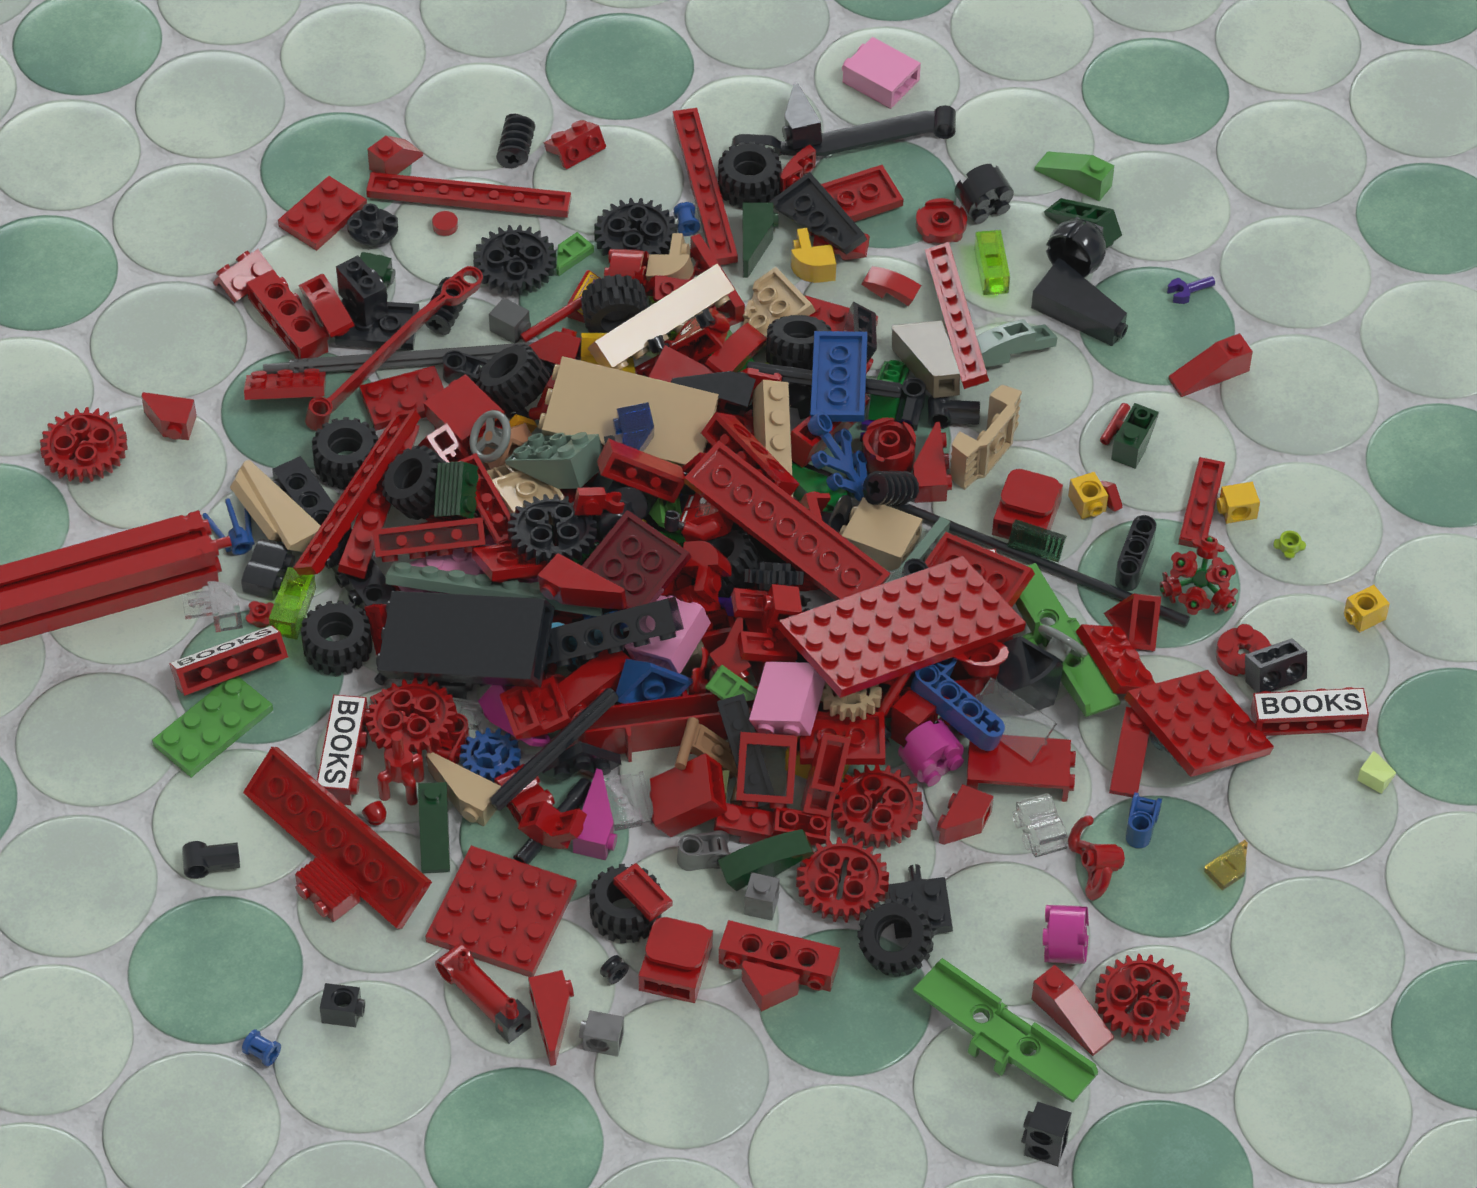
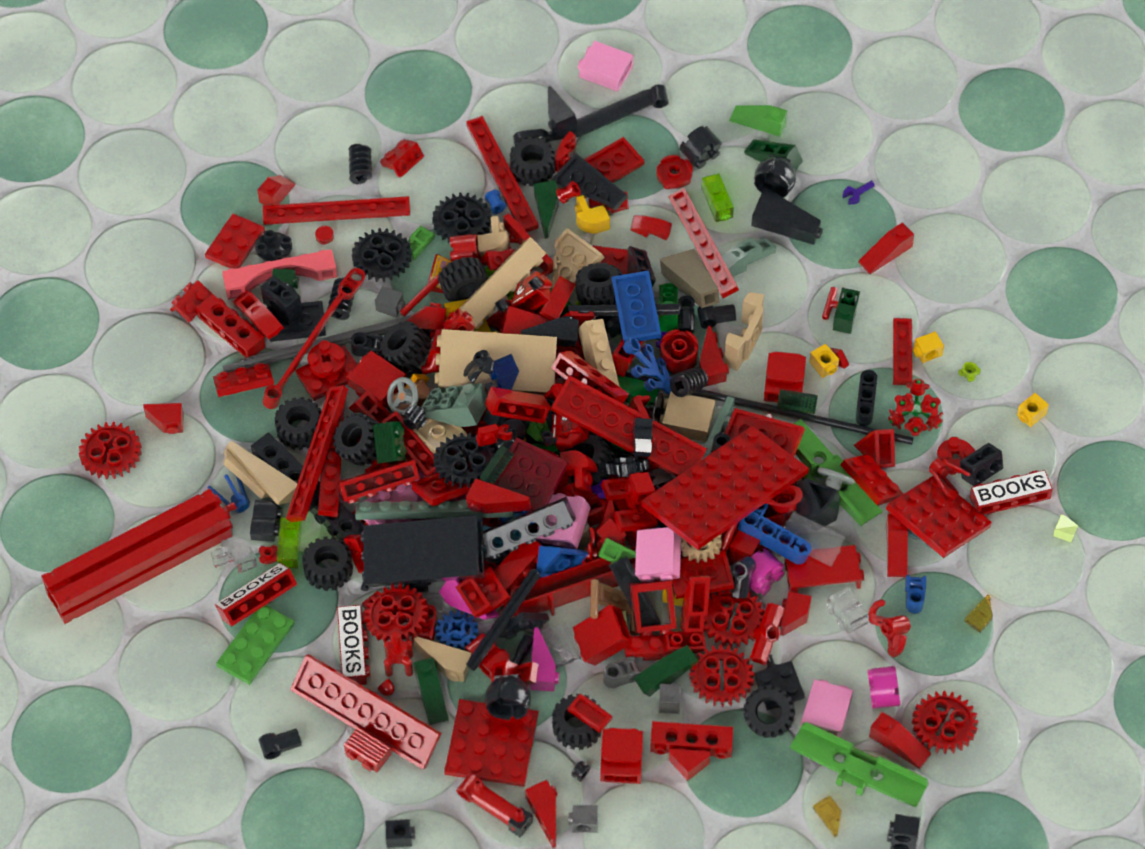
camera: 10 degrees left, 5 degrees up
none -> coral arch [222,249,337,300]
none -> red plate [307,340,345,378]
none -> black gear [402,406,427,430]
none -> red brick [443,308,475,331]
none -> black plate [463,350,494,383]
none -> clear green tile [480,446,514,485]
none -> black piece [485,674,531,720]
none -> red bush [556,181,581,204]
none -> black leg [632,418,653,457]
none -> black piece [730,556,756,598]
none -> red piece [750,603,784,665]
none -> bright pink brick [801,679,853,737]
none -> clear yellow tile [813,795,842,837]
none -> red plant [929,458,970,496]

